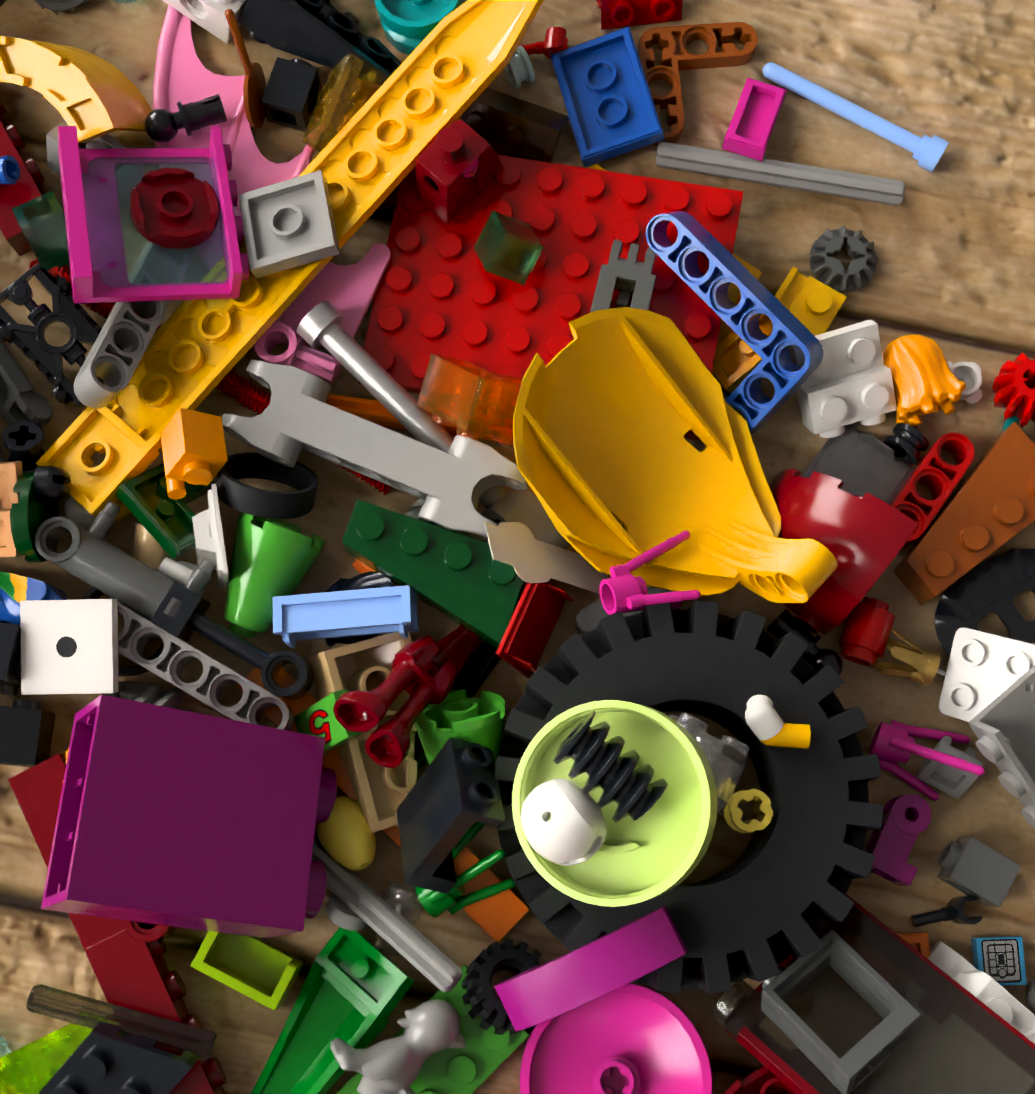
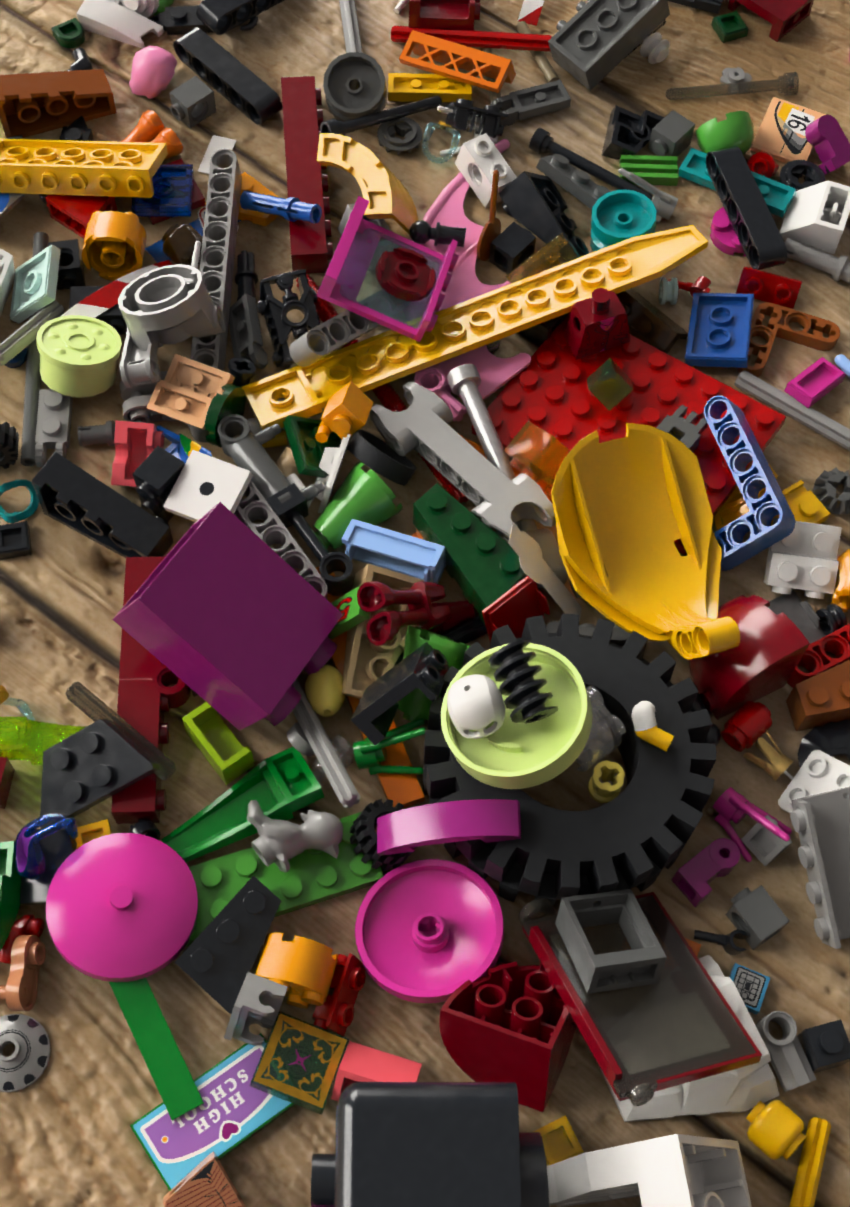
camera: 25 degrees right, 15 degrees down
clear green brick [12,191,70,270] -> none
black hinge [34,466,71,503] -> none
light grey plate [238,170,340,278] -> none
dark pink plant [599,531,701,615] -> none

